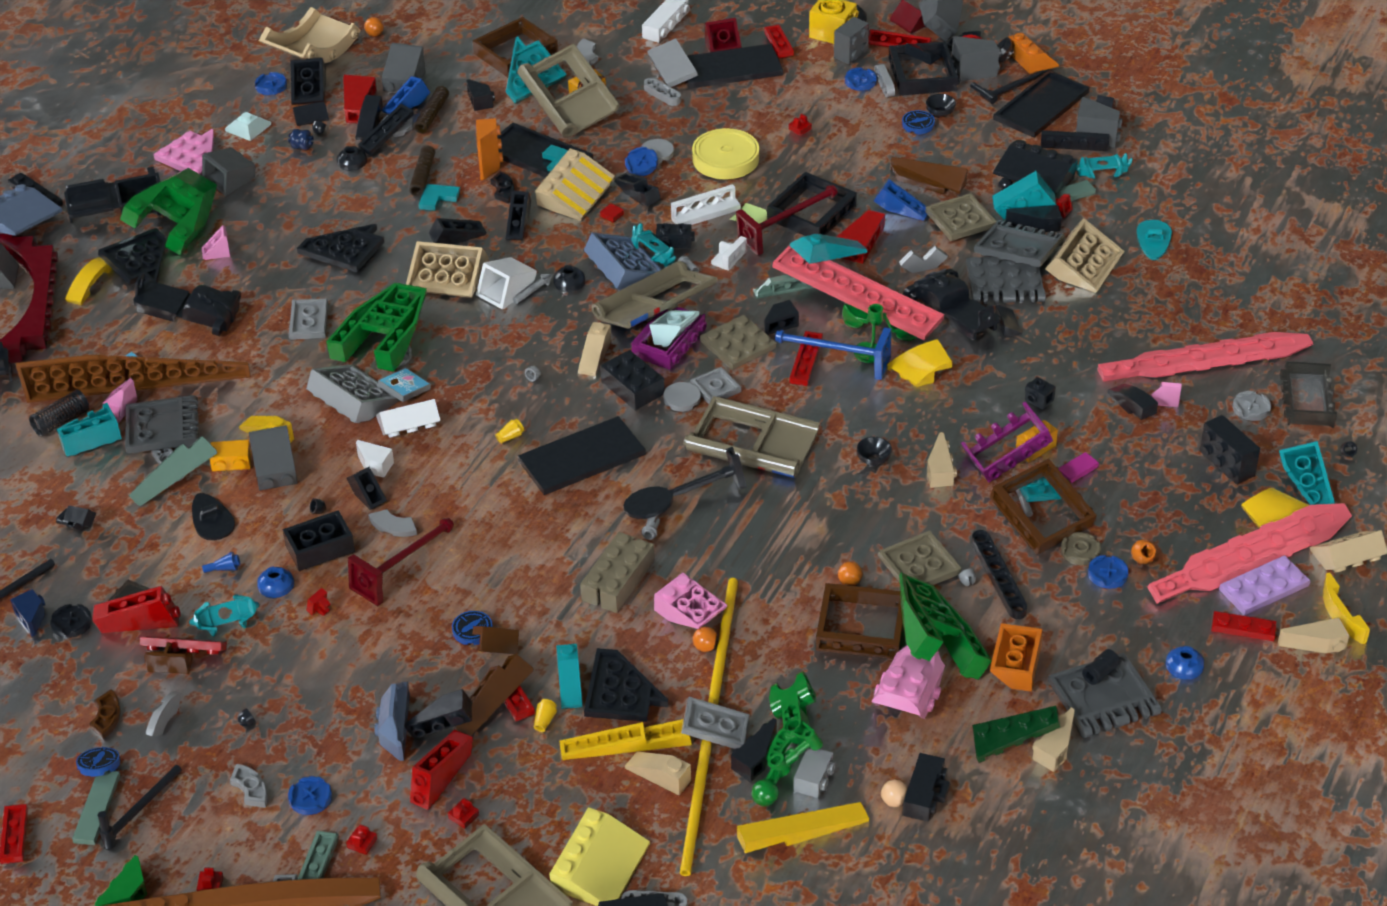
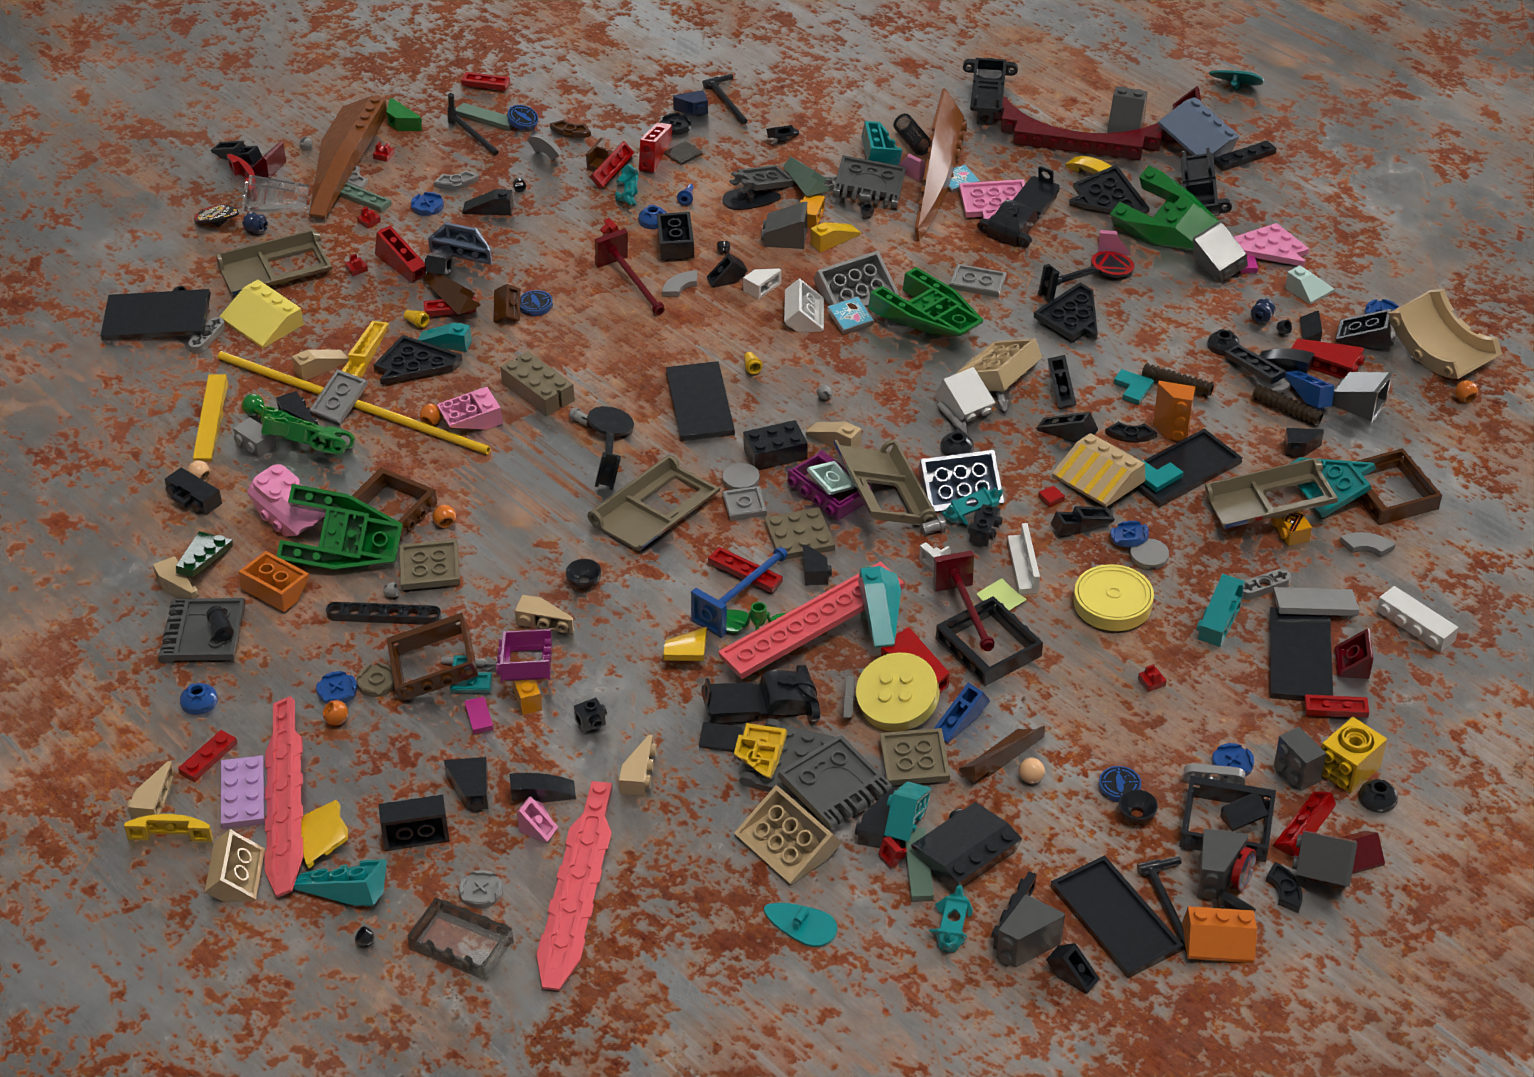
camera: 110 degrees right, 0 degrees up
none -> black slope [444,757,489,811]
none -> black slope [462,189,514,216]
none -> tan slope [619,735,657,796]
none -> dark grey tile [729,165,795,193]
none -> yellow slope [734,723,788,779]
none -> light yellow brick [856,653,940,732]
none -> black hinge [860,203,874,217]
none -> bright pink wing [959,179,1025,220]
none -> light nougat piece [1018,757,1045,784]
none -> black piece [1038,251,1135,303]
none -> teal wedge [1196,574,1245,647]

